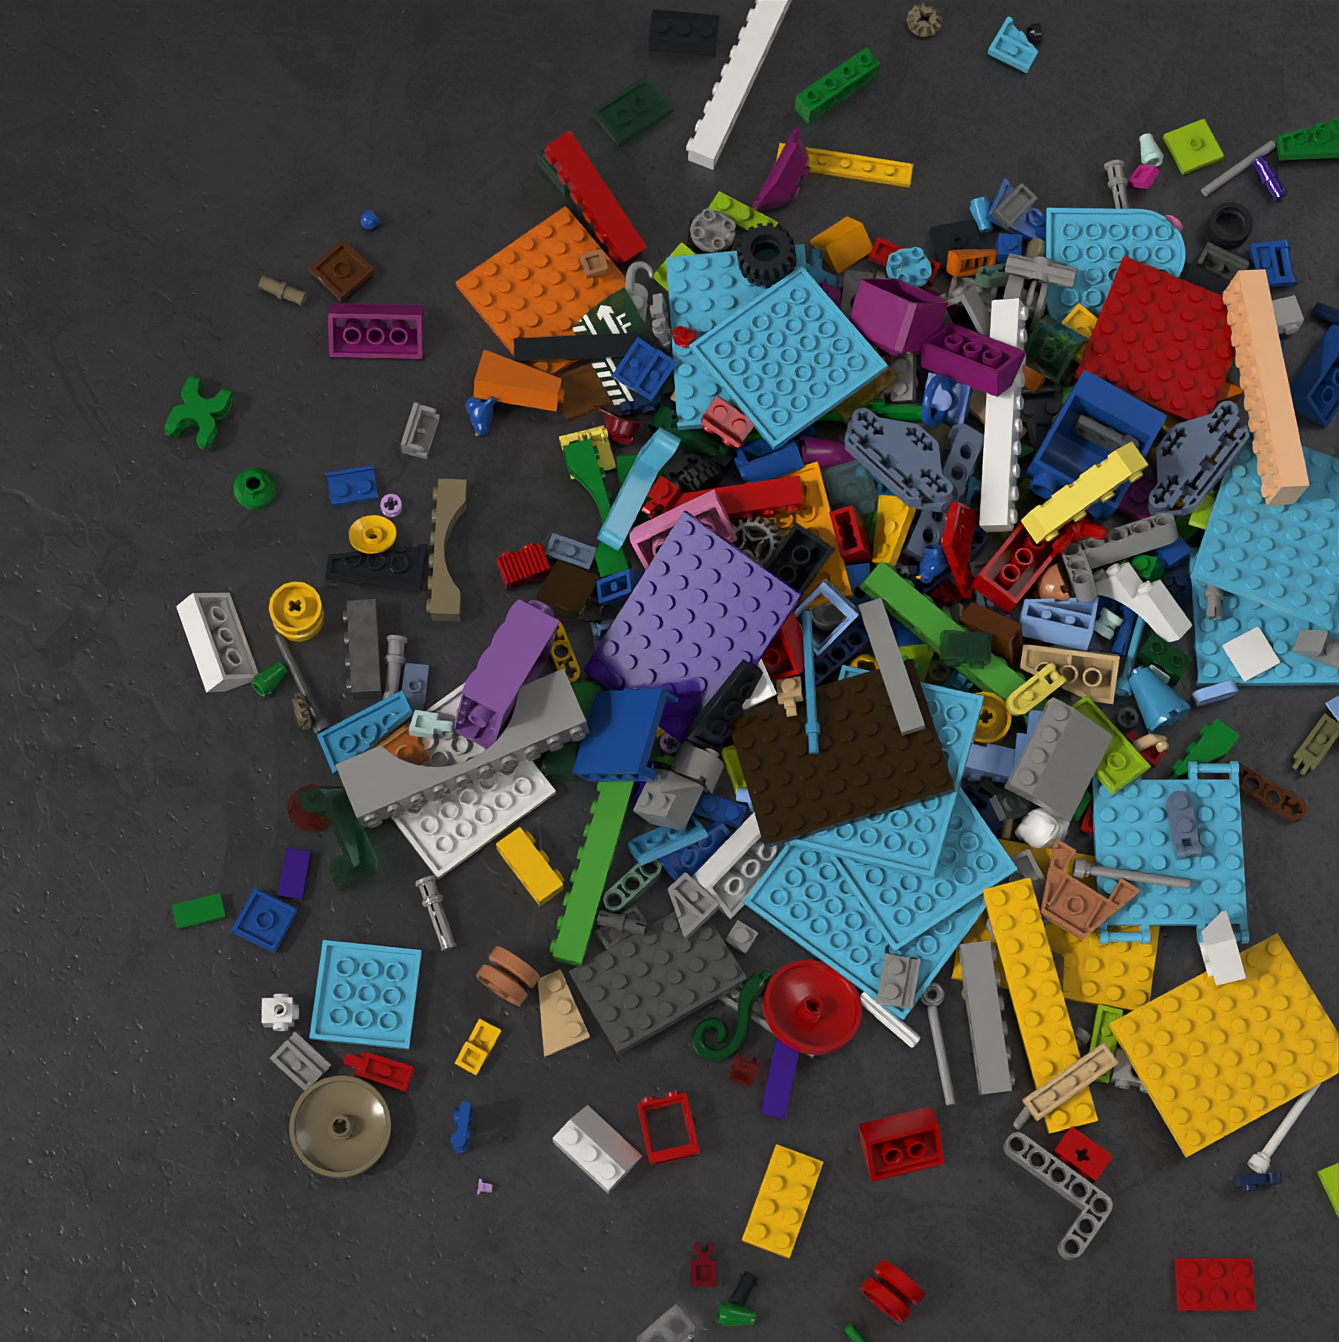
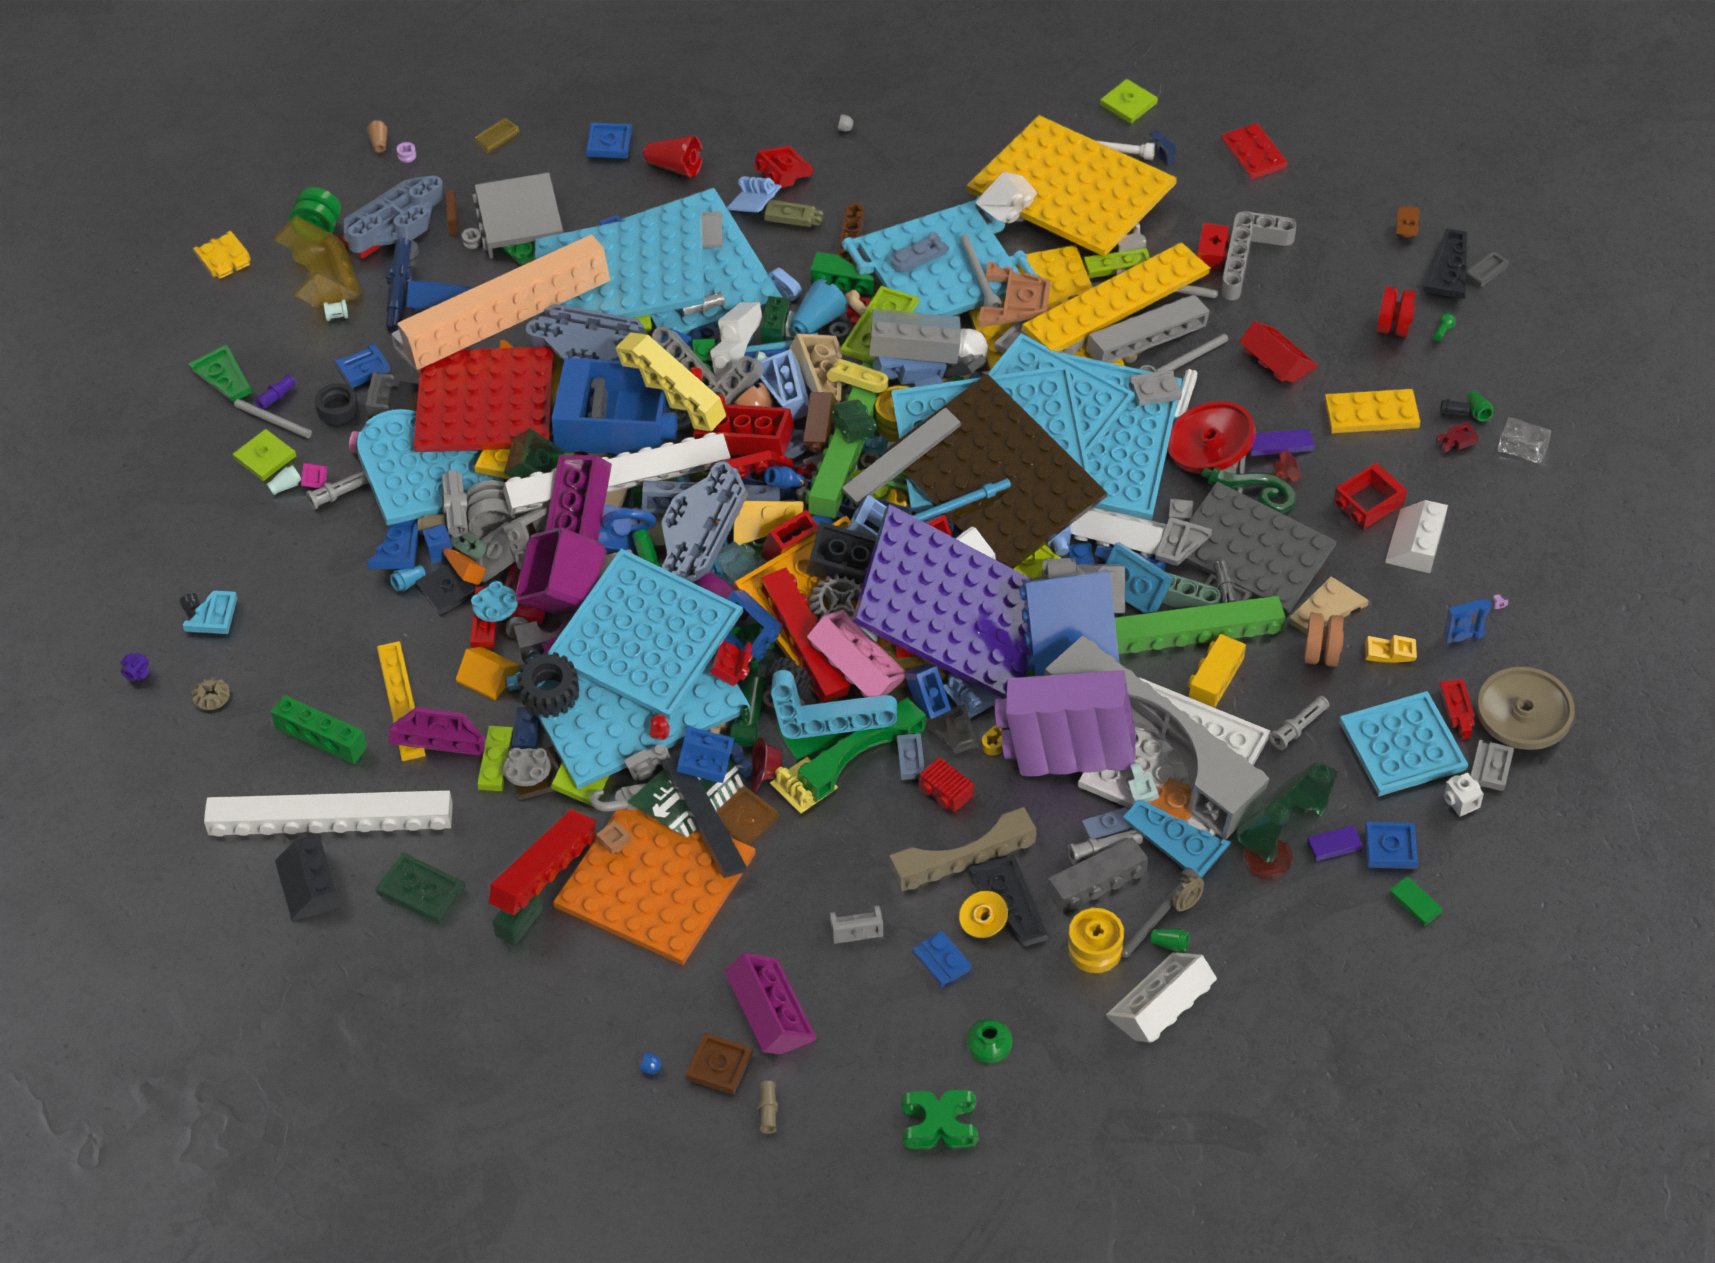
camera: 110 degrees left, 20 degrees down
lavender bush [380,494,402,518] -> none
blue animal [465,396,497,436] -> none
orange slope [473,350,565,412] -> none
dark brown tile [536,559,600,617] -> none
red plate [642,476,682,519] -> none
black wing [683,659,763,754] -> none
tan plate [776,676,803,717] -> none
dark grey tile [991,182,1038,230] -> none
tan tile [1022,1042,1119,1121] -> none
white sticker [1222,627,1280,681] -> none

